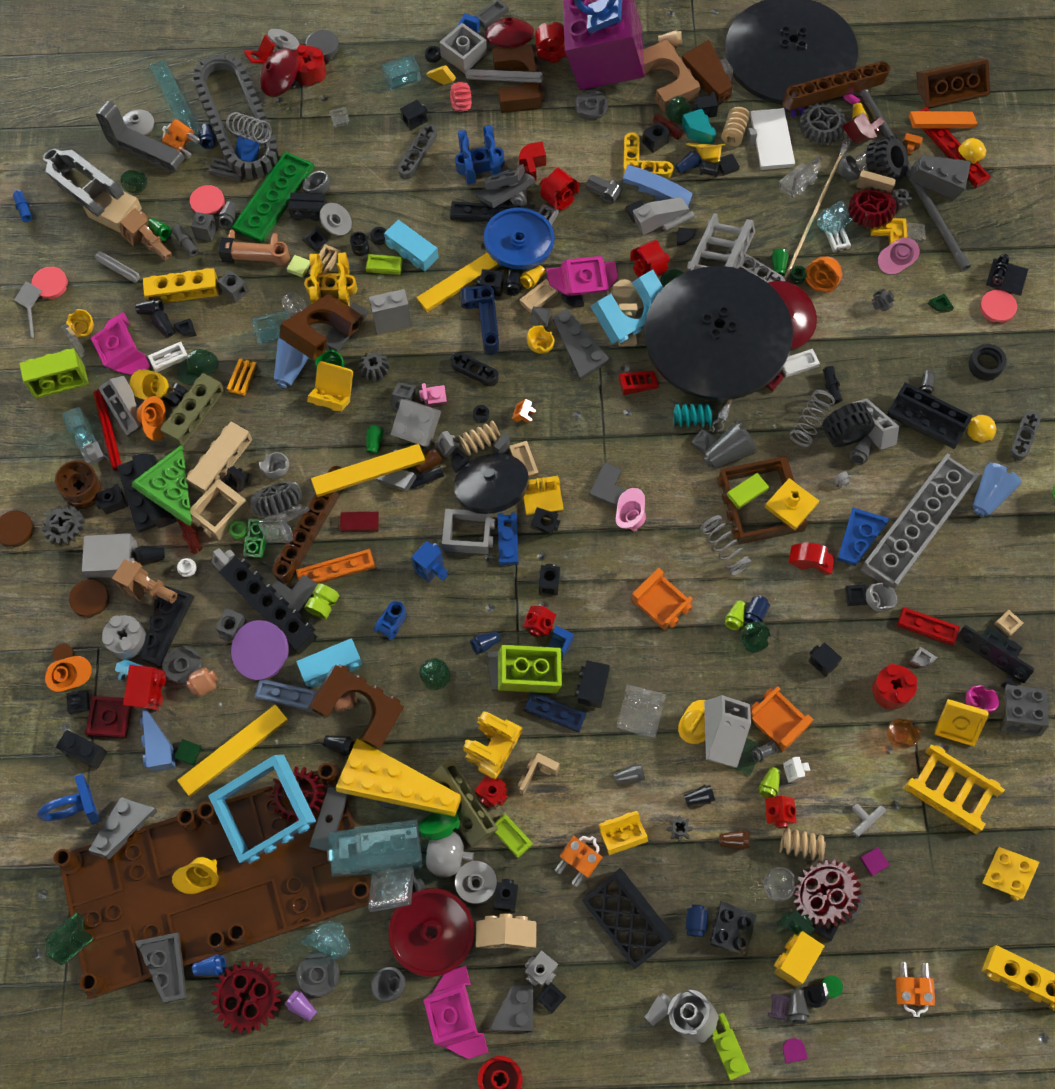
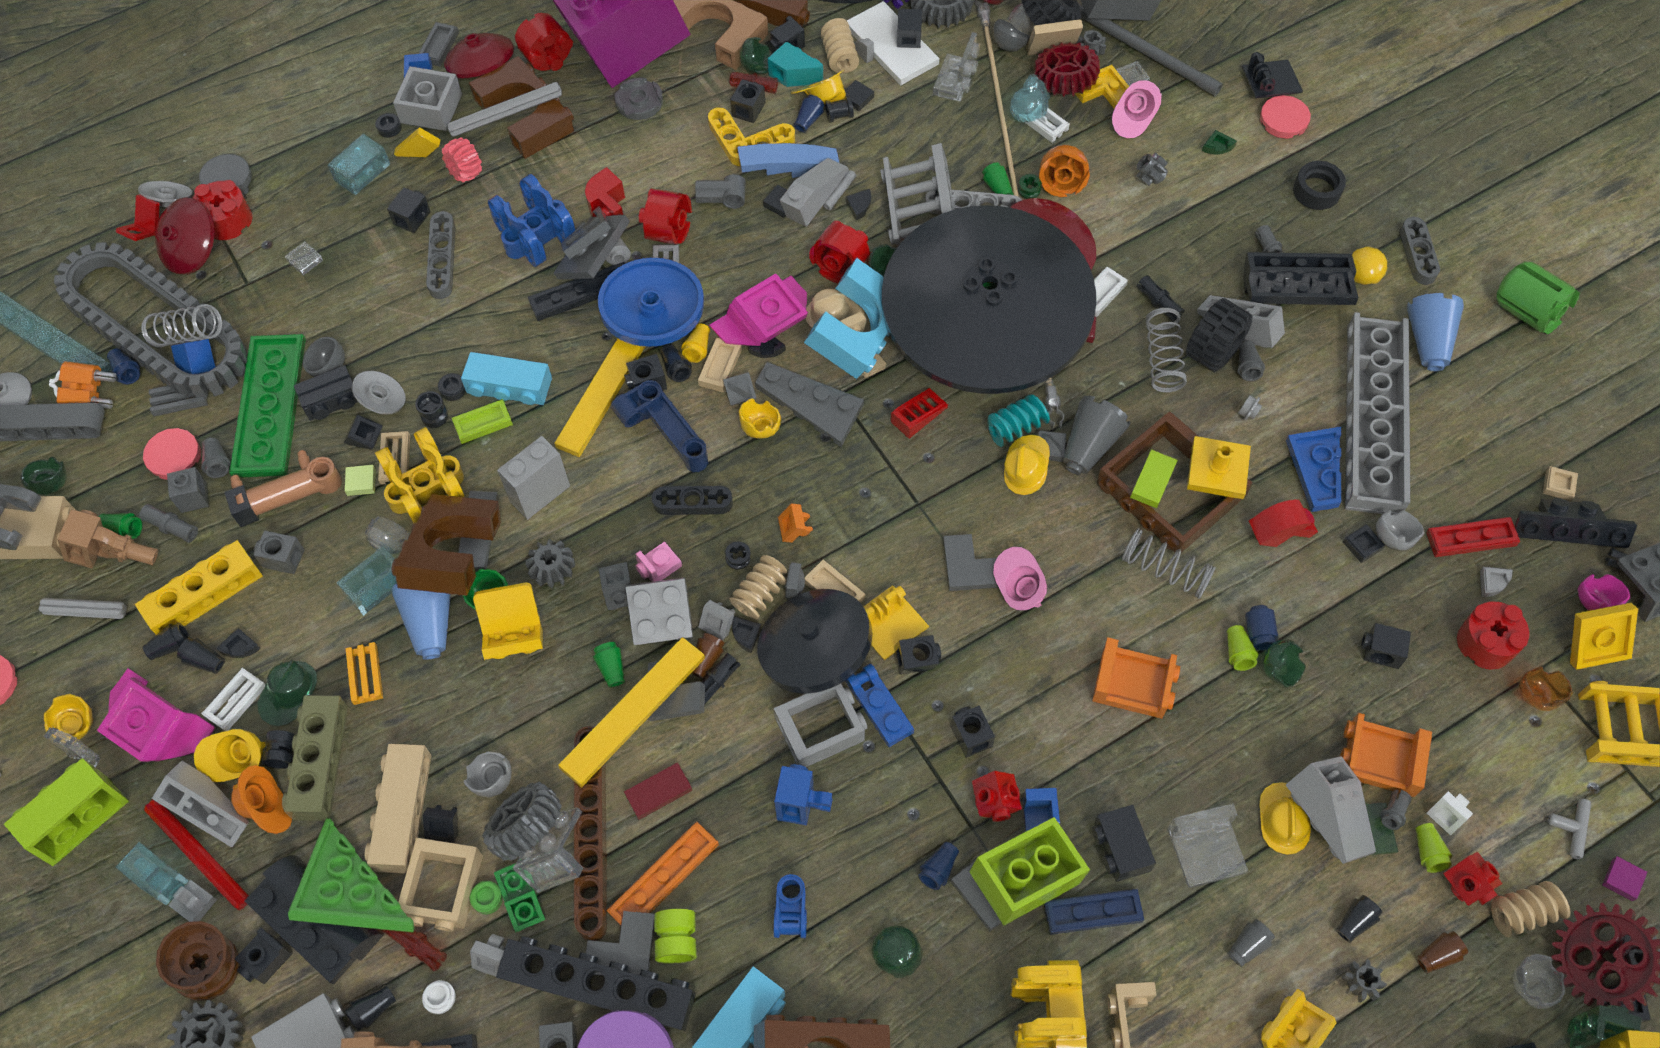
camera: 30 degrees left, 5 degrees down
none -> black brick [897,9,922,48]
none -> yellow piece [1004,435,1050,495]

